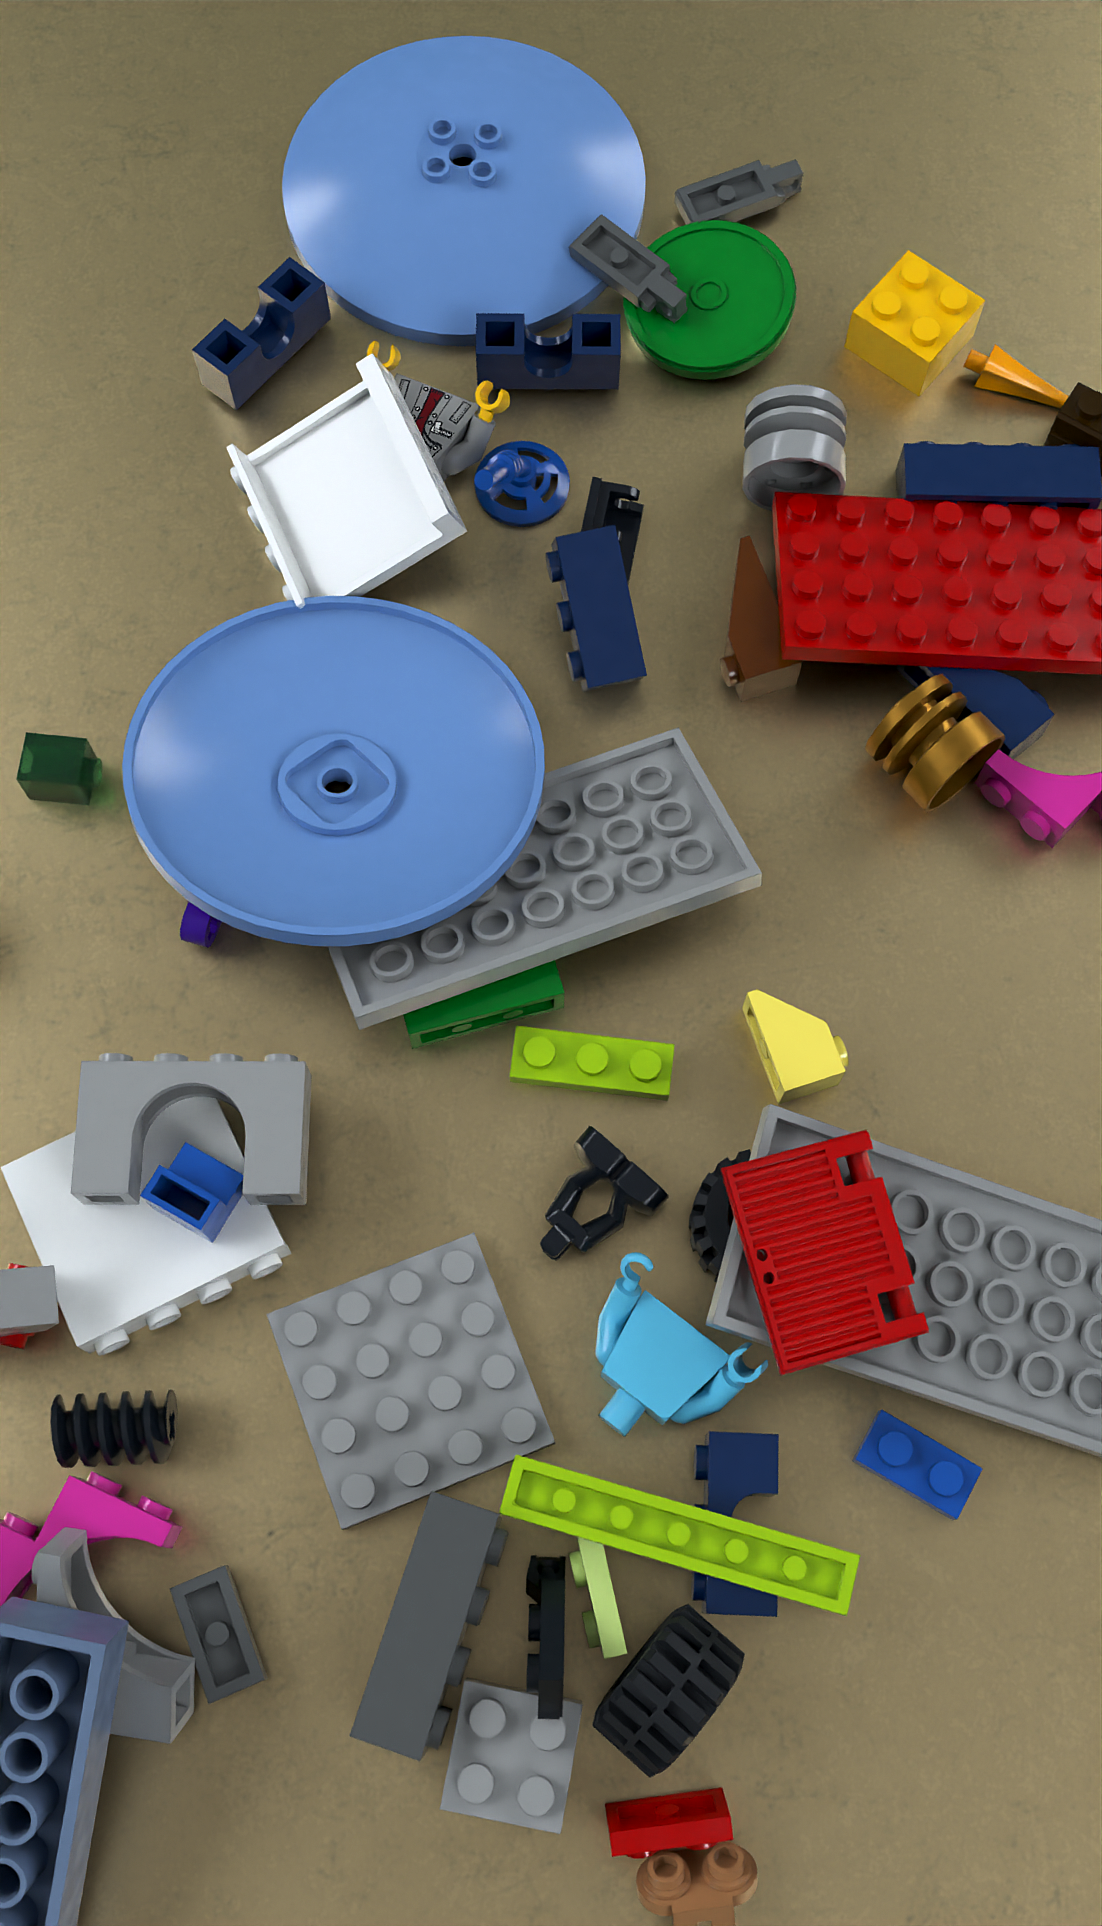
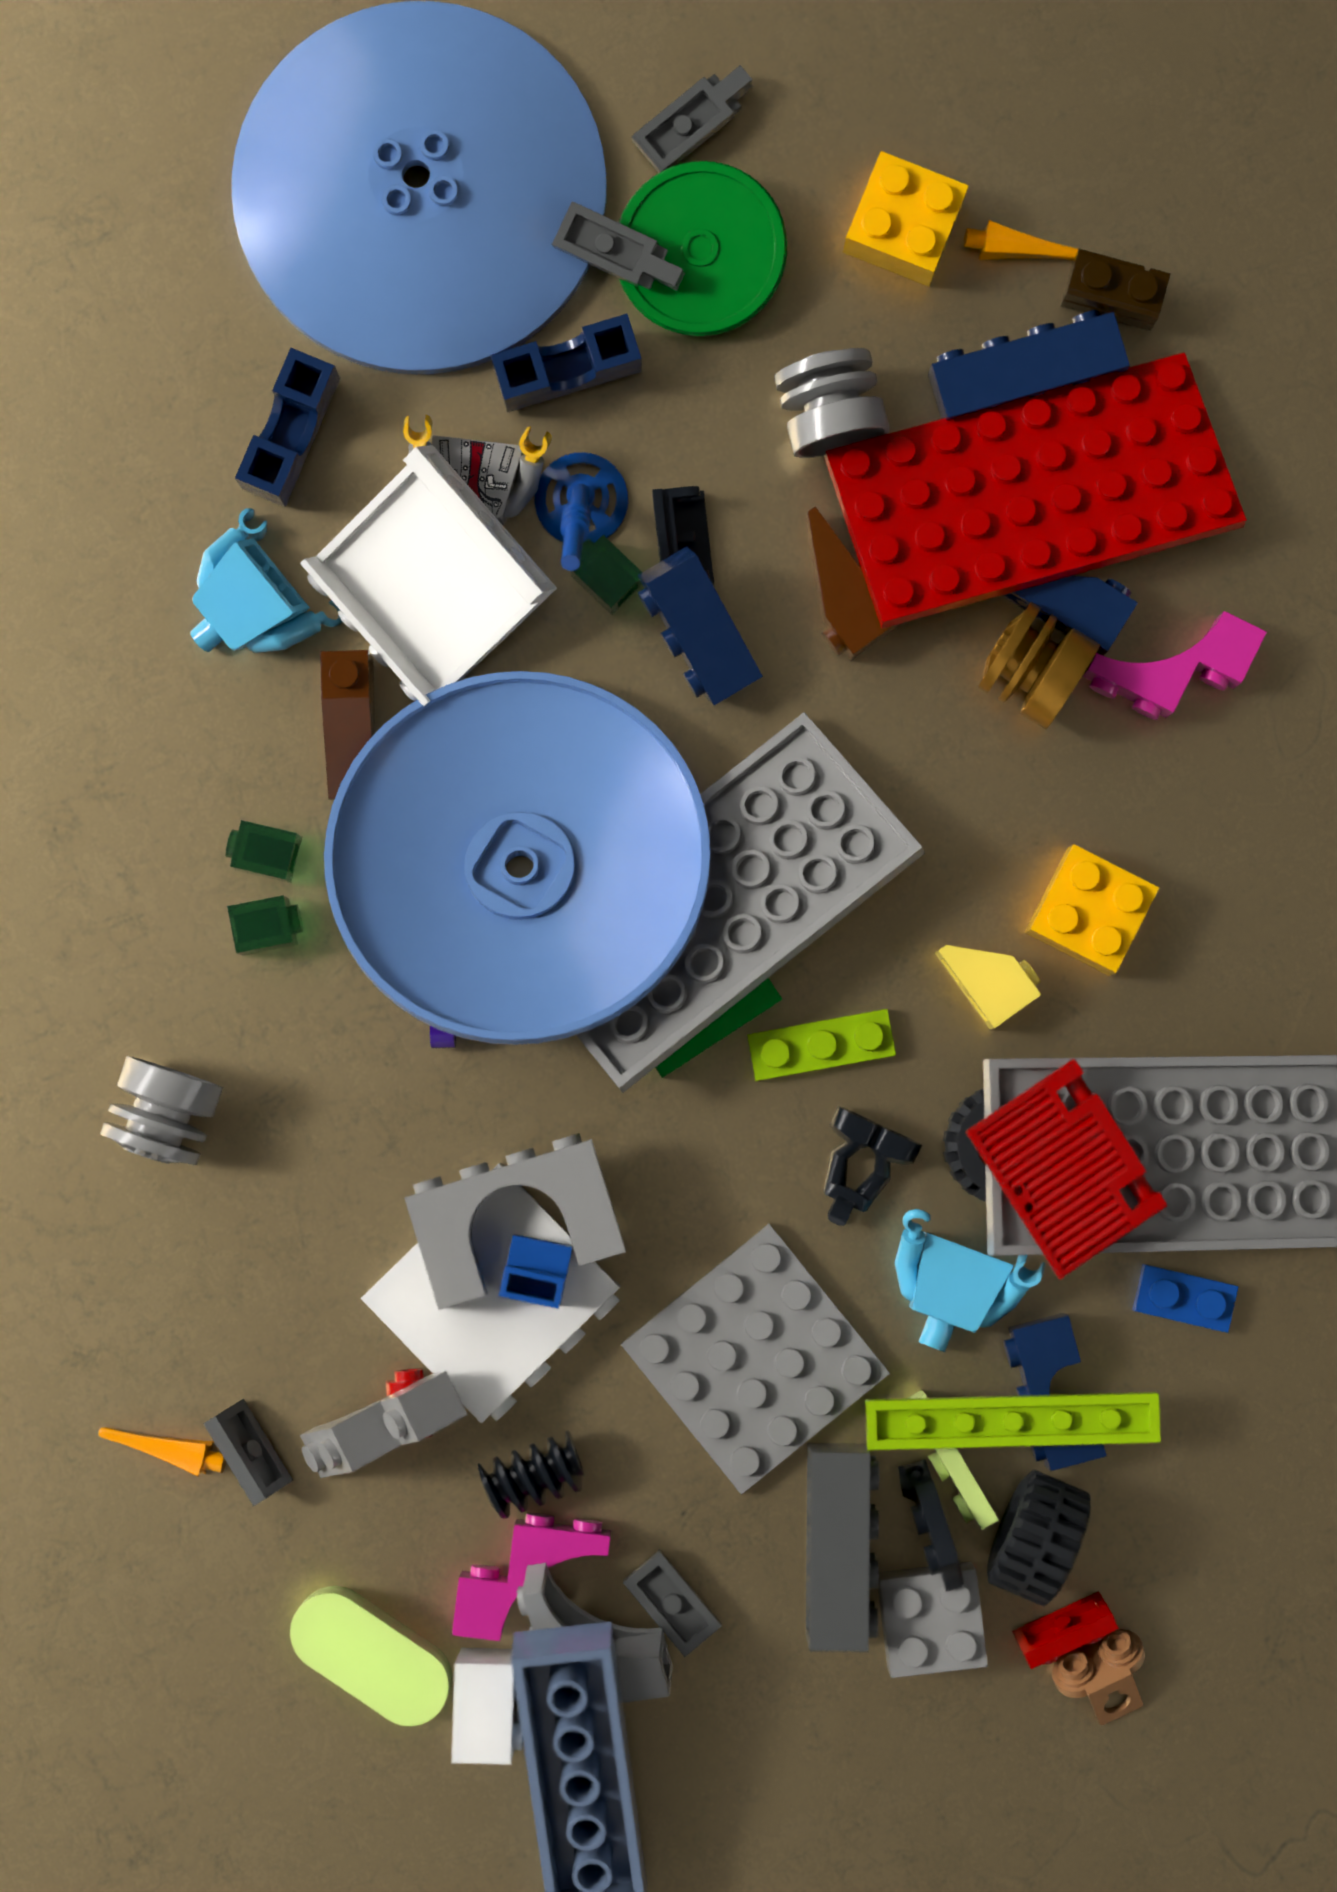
camera: 15 degrees left, 15 degrees up
none -> medium azure torso [190,508,343,653]
none -> clear green brick [225,820,302,883]
none -> reddish brown slope [320,650,375,800]
none -> clear green brick [571,535,642,615]
none -> yellow brick [1024,844,1159,976]

